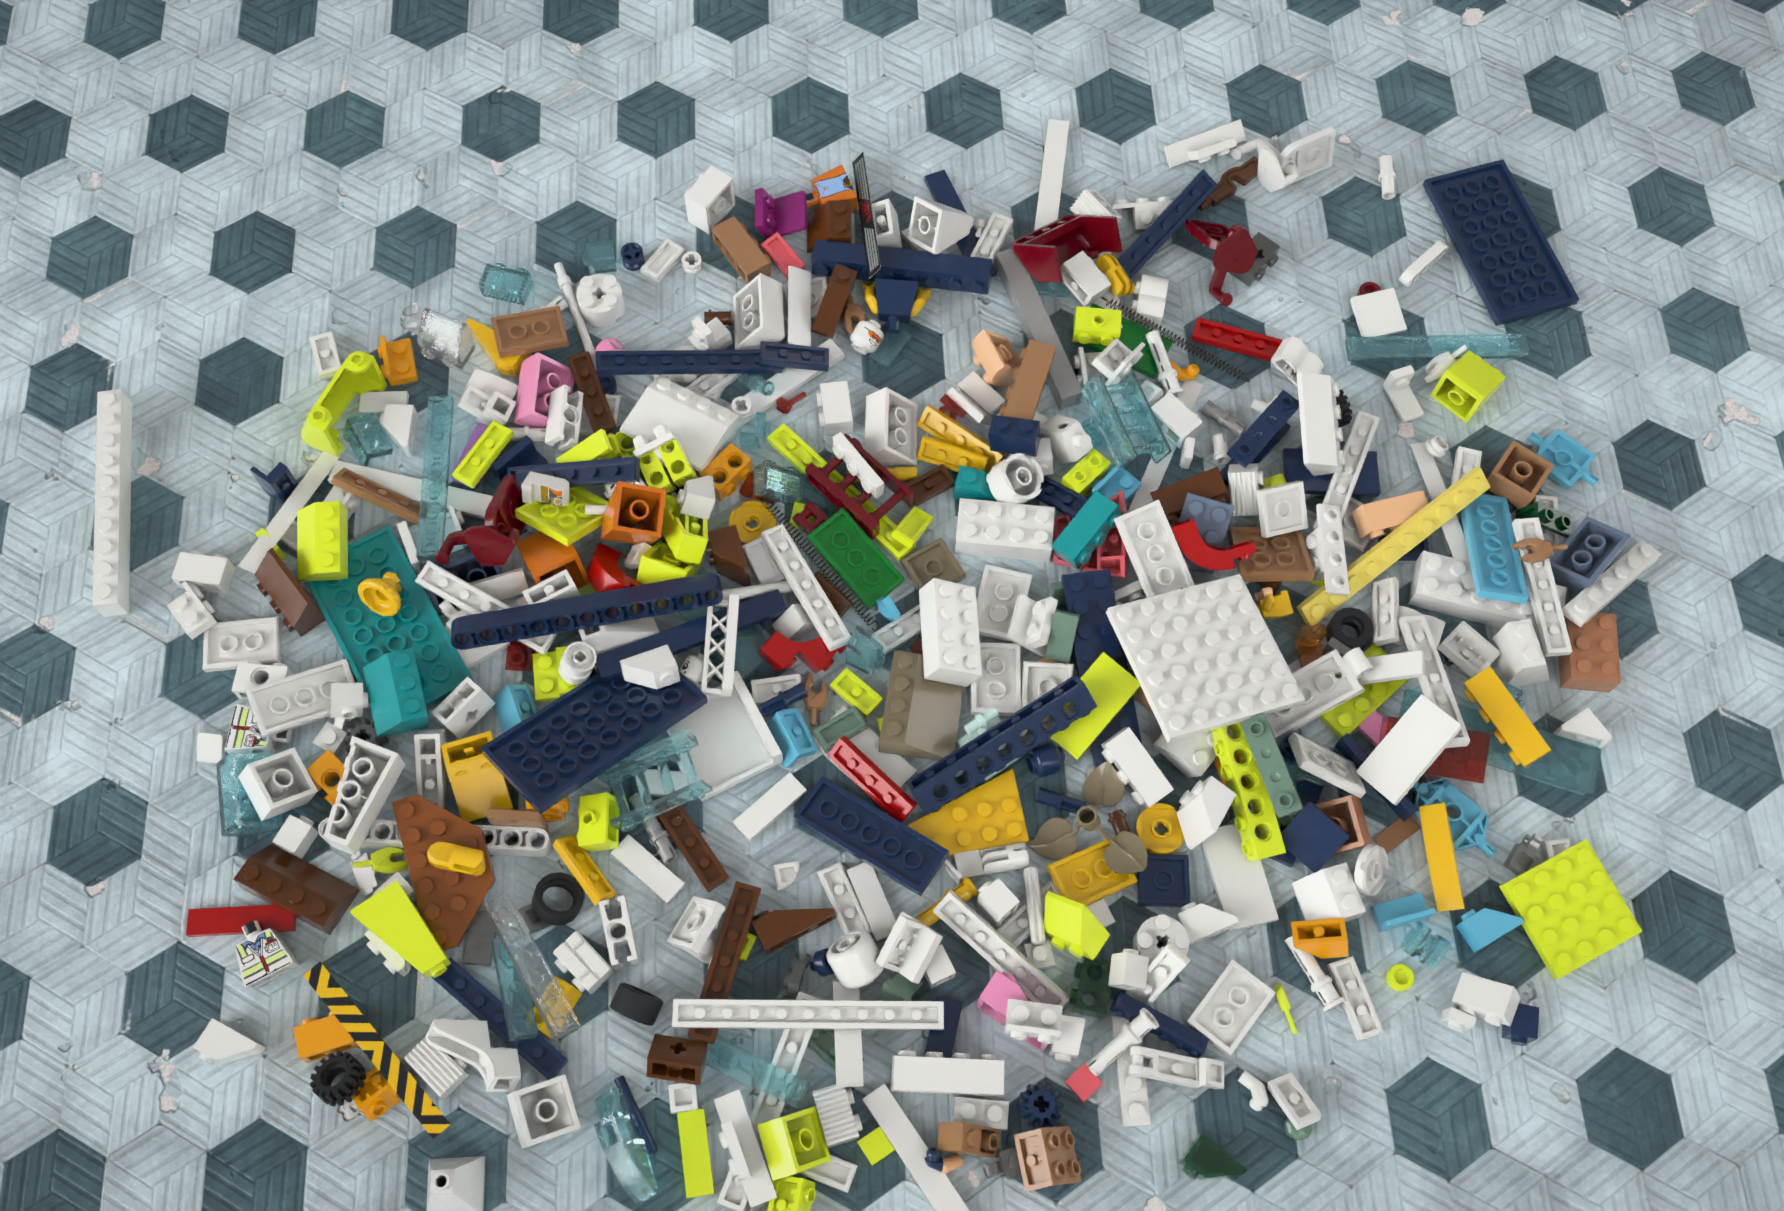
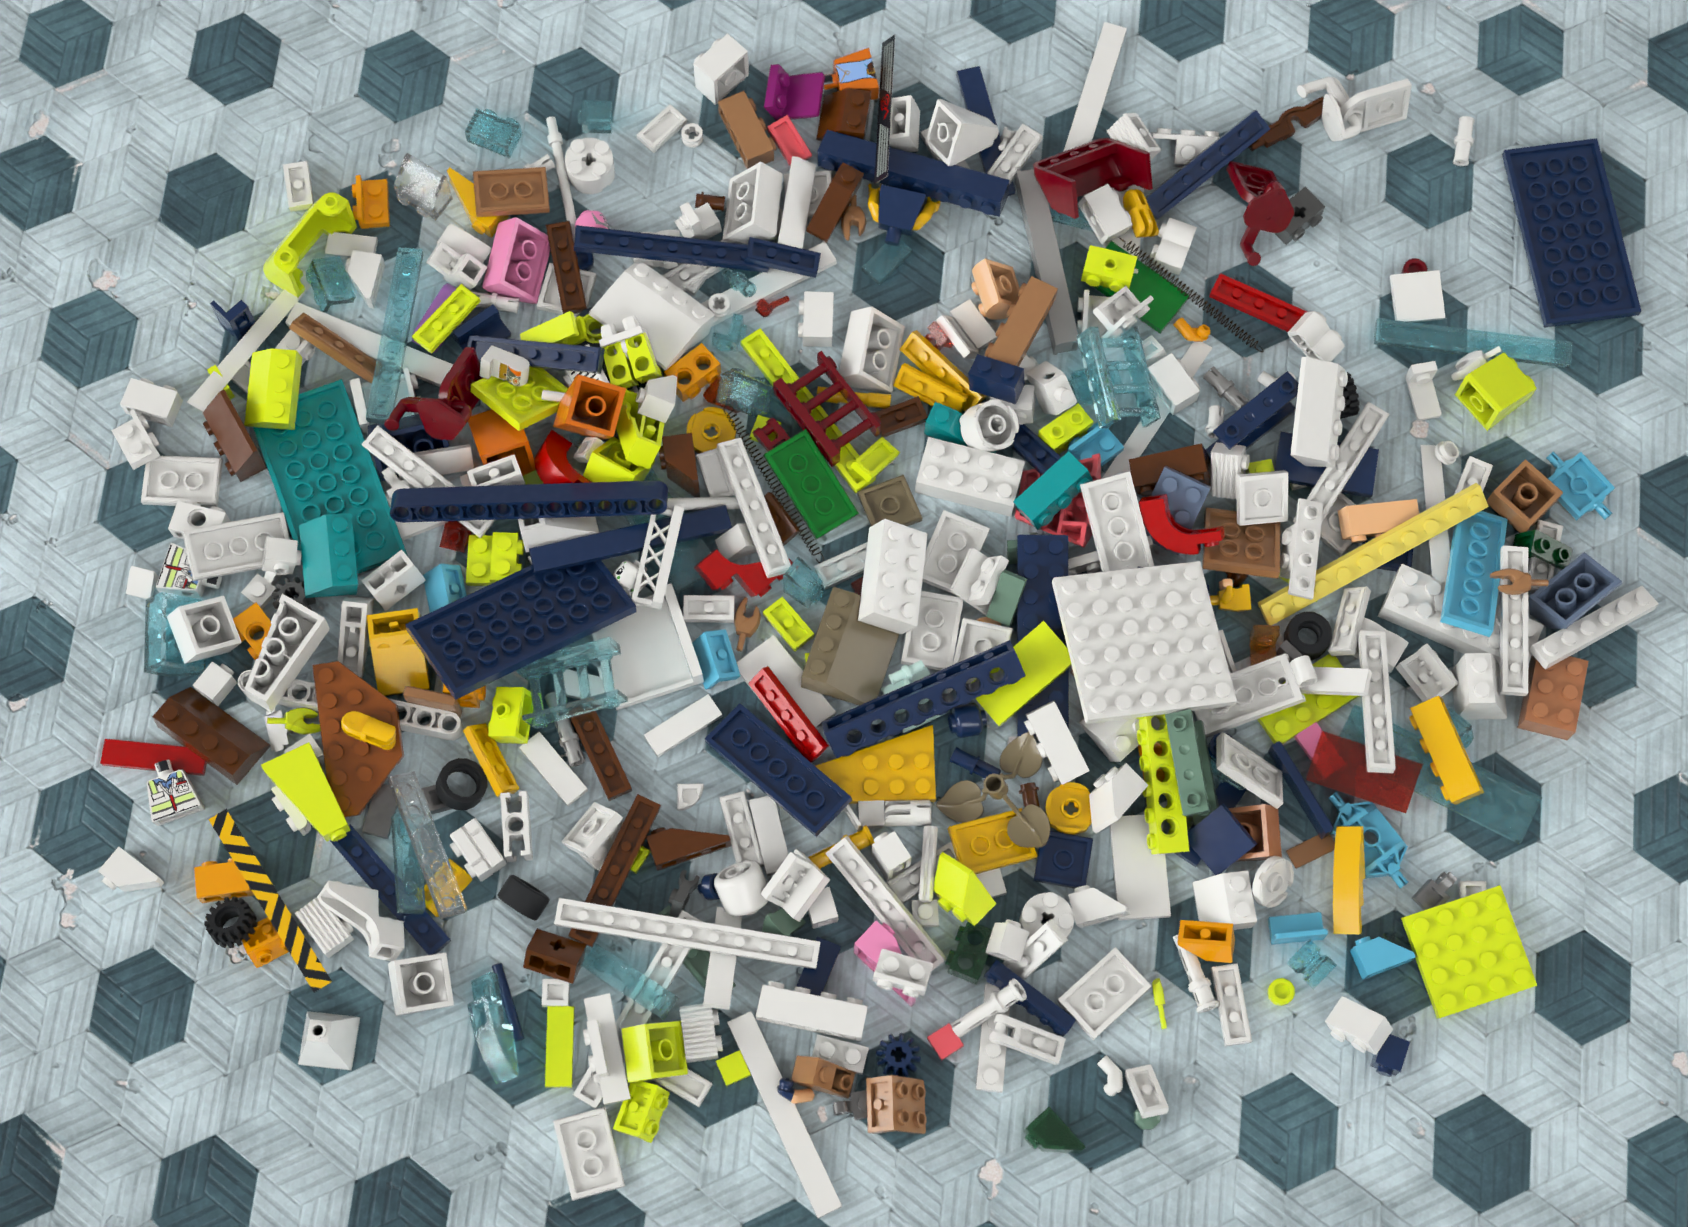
camera: 10 degrees right, 5 degrees up
white brick [92,389,132,617] -> none
yellow hair [358,572,402,617] -> none
white piece [545,384,584,452] -> none
white wheel [558,641,597,685] -> none
white slope [620,645,680,689] -> none
dark blue wheel [621,242,645,271] -> none
dark blue axle [758,683,808,717] -> none
sand green tile [812,706,868,753] -> none
white plate [832,432,884,499] -> none
white head [850,319,884,355] -> none
medium azure tile [876,596,901,621] -> none
white slope [1049,1015,1085,1063] -> none
white pin [1145,330,1184,397] -> none
white bracket [1164,119,1246,168] -> none
white tile [1180,437,1195,469] -> none
white tile [1199,1058,1224,1089] -> none
white tile [1356,694,1463,805] -> none
white beam [1398,240,1449,288] -> none
white plate [1440,1007,1477,1032] -> none
white slope [1552,708,1612,748] -> none

